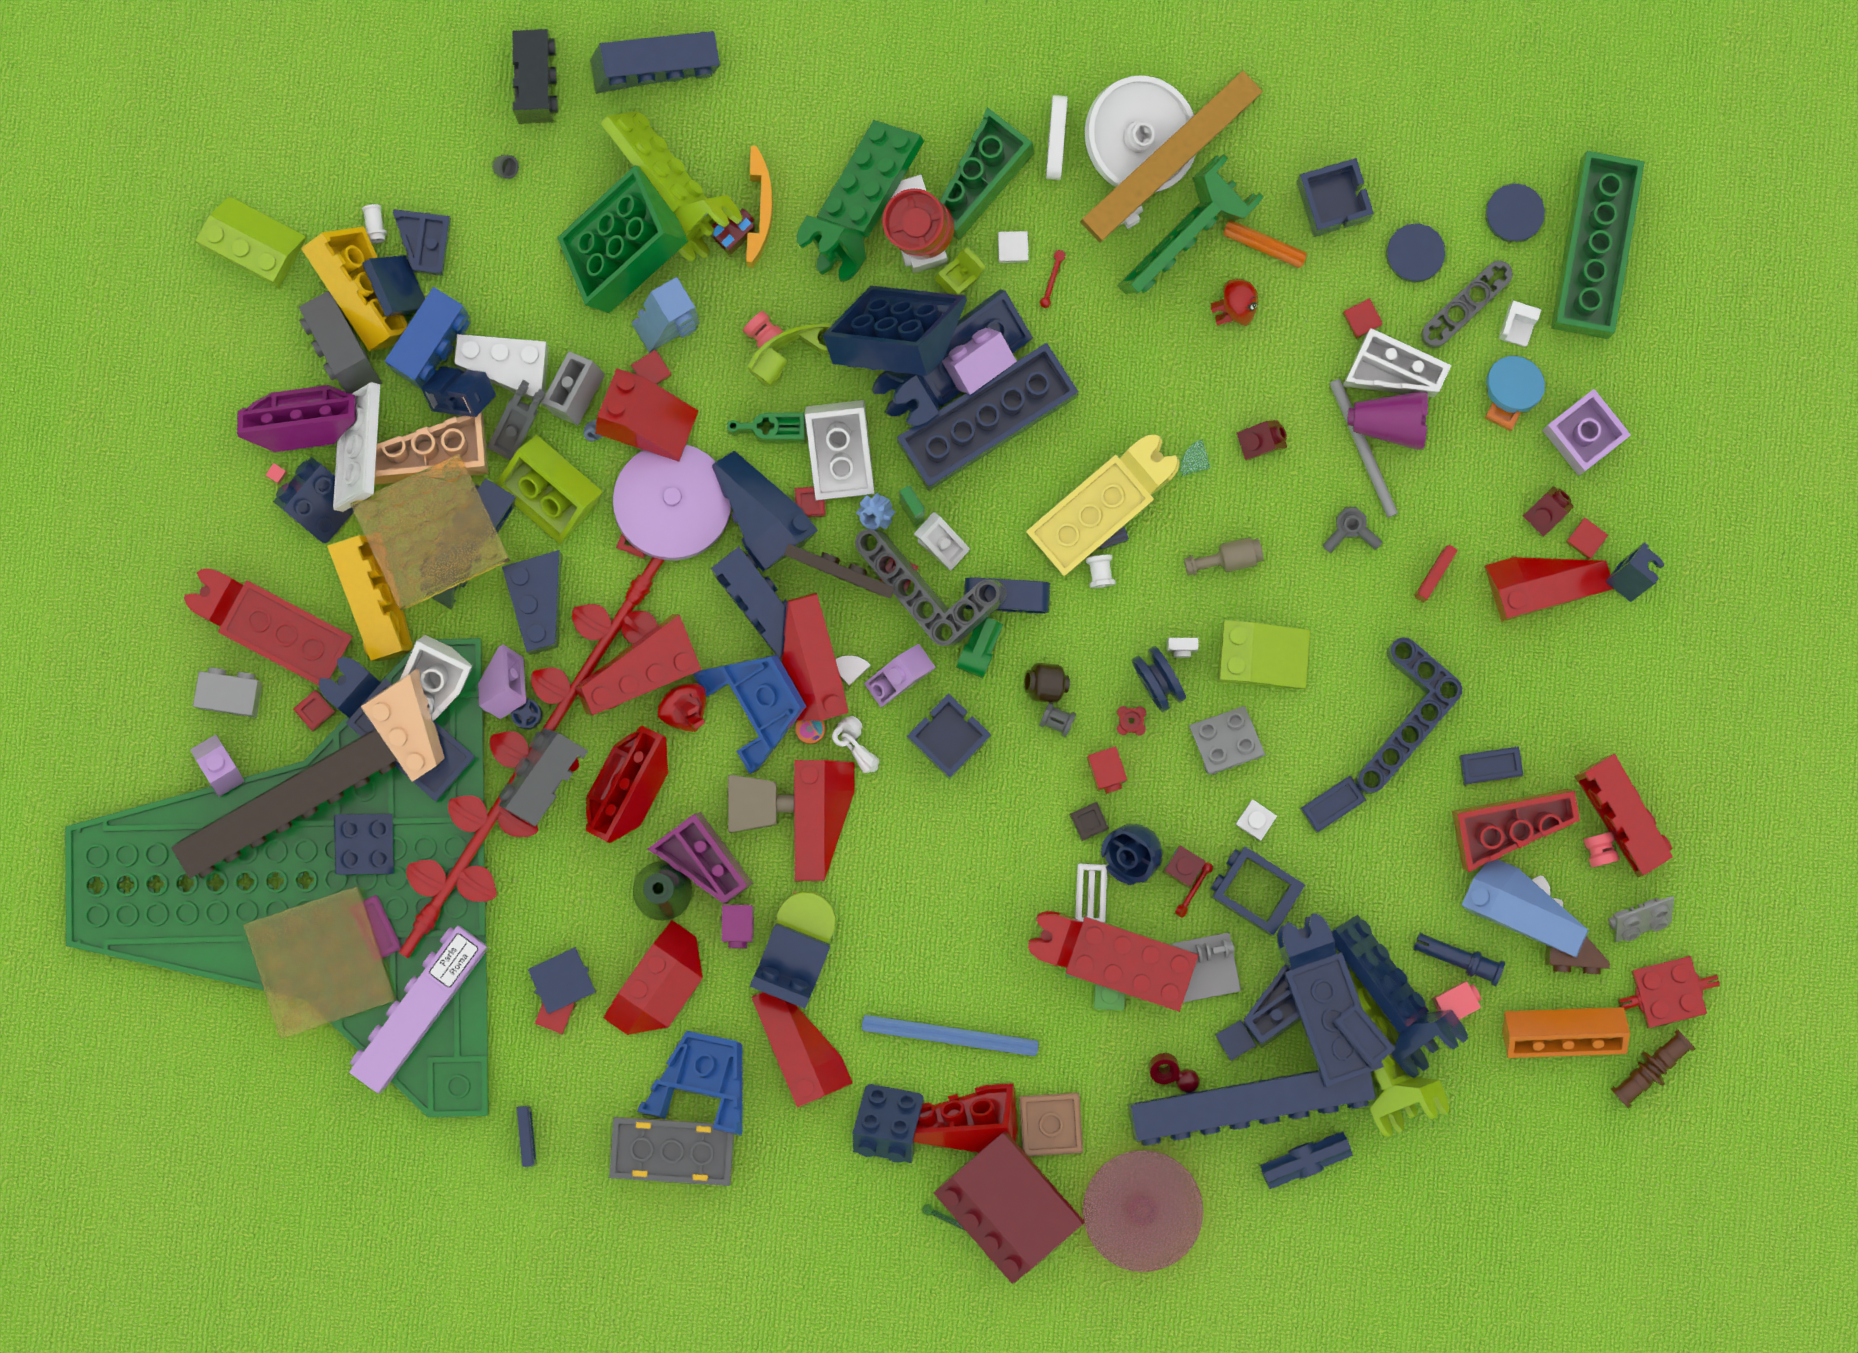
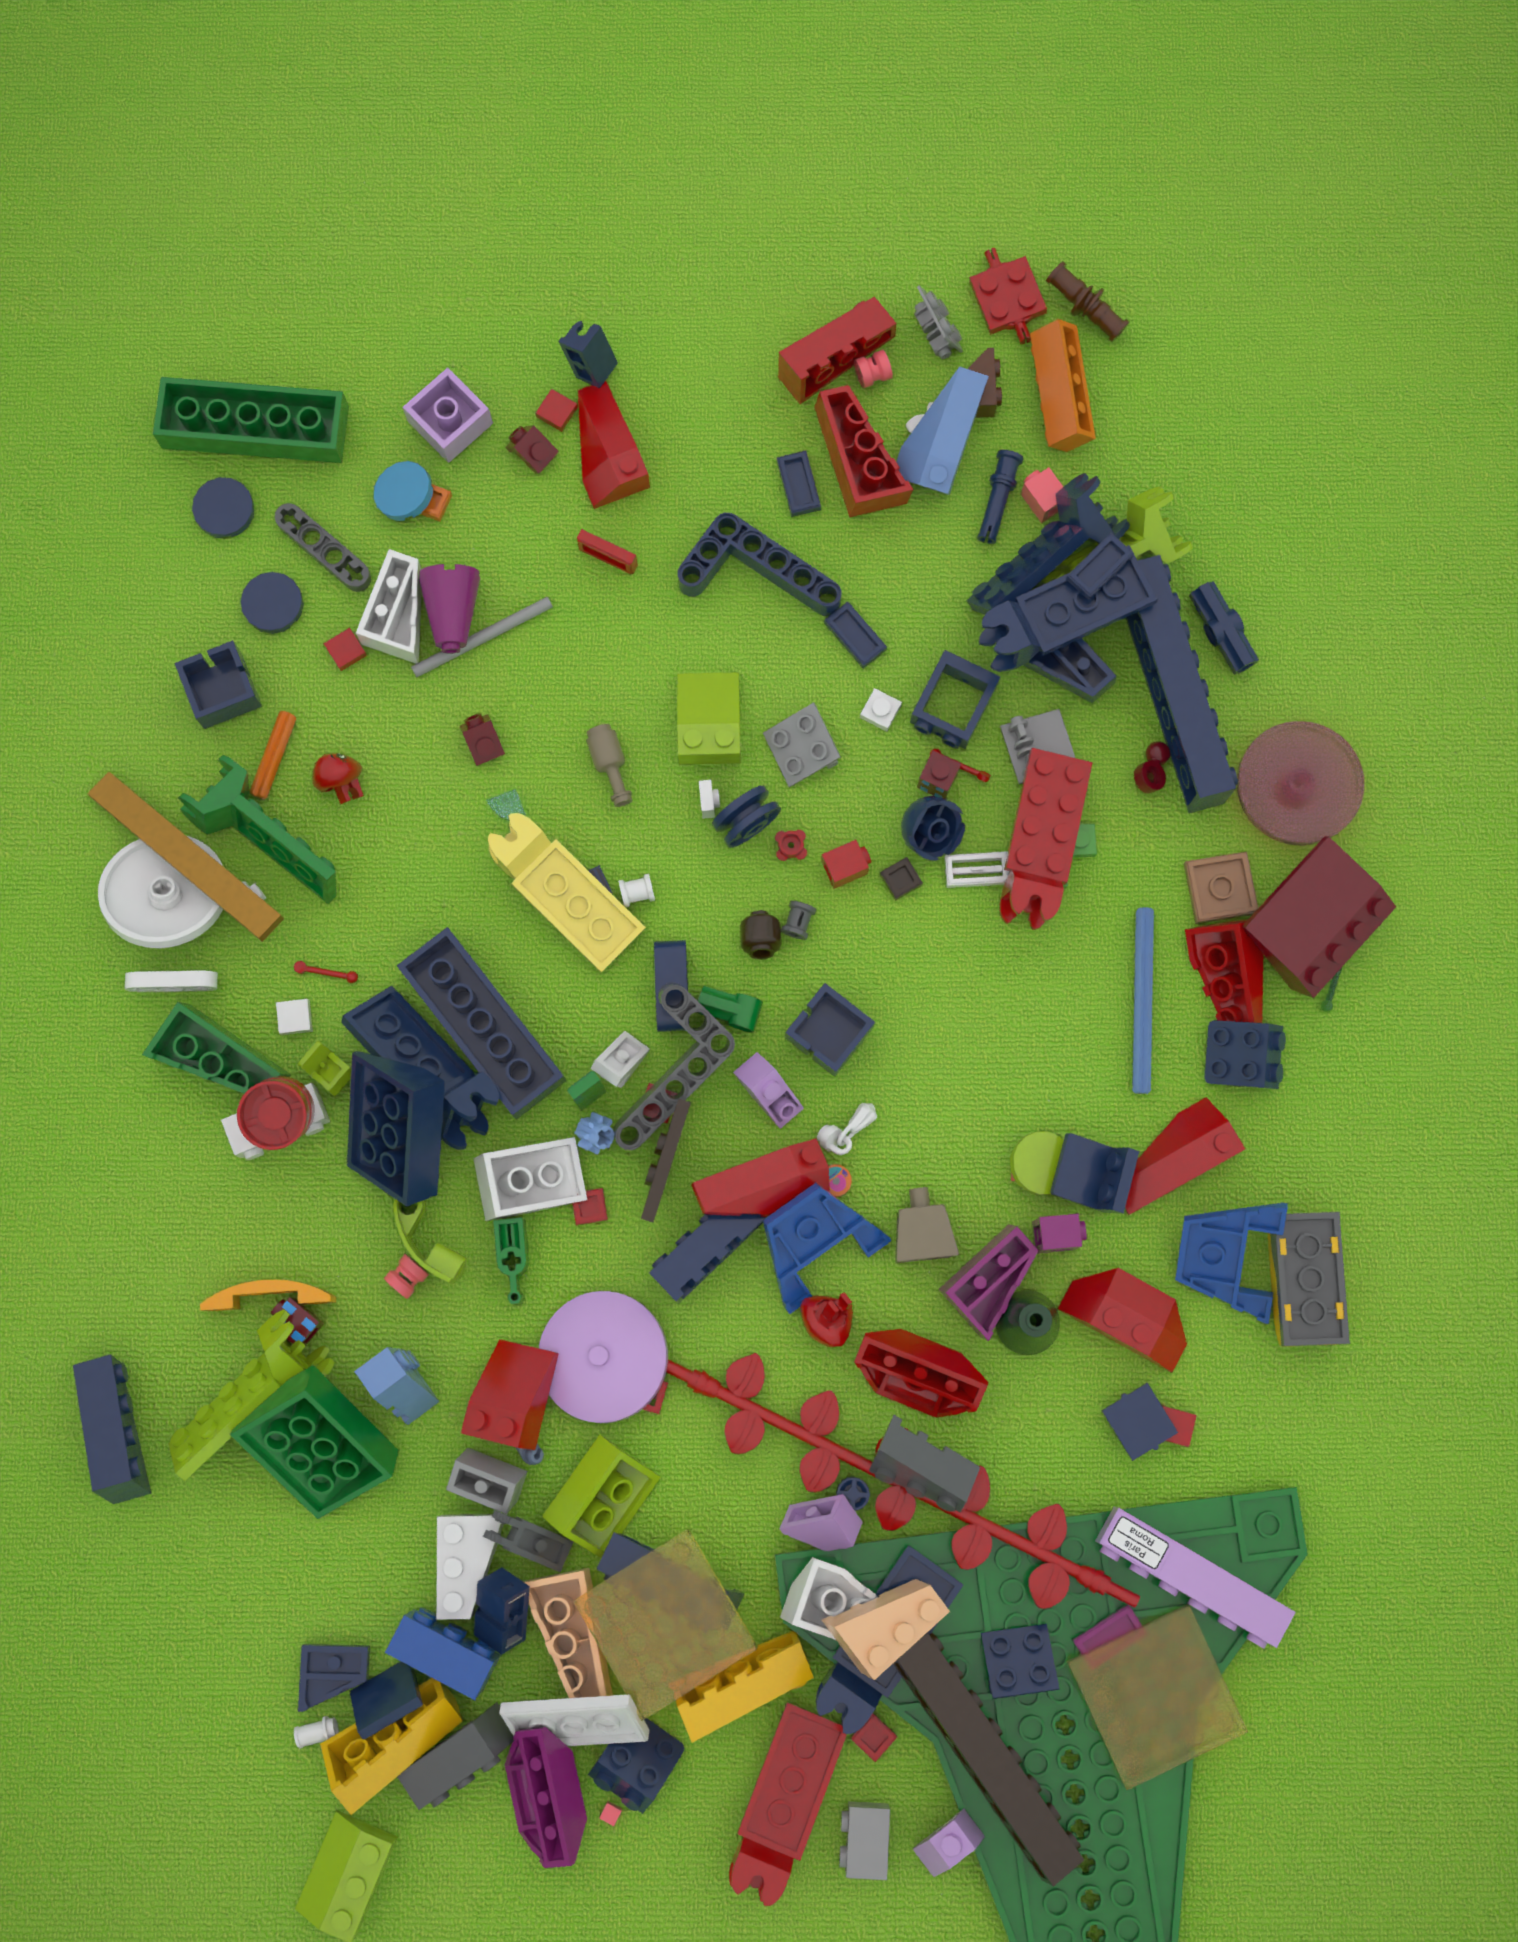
camera: 90 degrees left, 5 degrees down
dark grey hinge [492,155,519,179] -> none
dark blue wedge [502,550,562,655] -> none
black wedge [512,29,559,124] -> none
dark blue tile [516,1105,537,1167] -> none
red wedge [575,614,701,715] -> none
red tile [631,350,672,385] -> none
dark blue wedge [712,451,818,572] -> none
red wedge [794,760,855,881] -> none
green hinge [797,120,924,282] -> none
white tile [836,656,871,686] -> none
lavender brick [942,328,1017,395] -> none
dark blue tile [1215,1020,1256,1061] -> none
dark grey piece [1322,506,1382,553] -> none
white panel [1498,300,1541,347] -> none

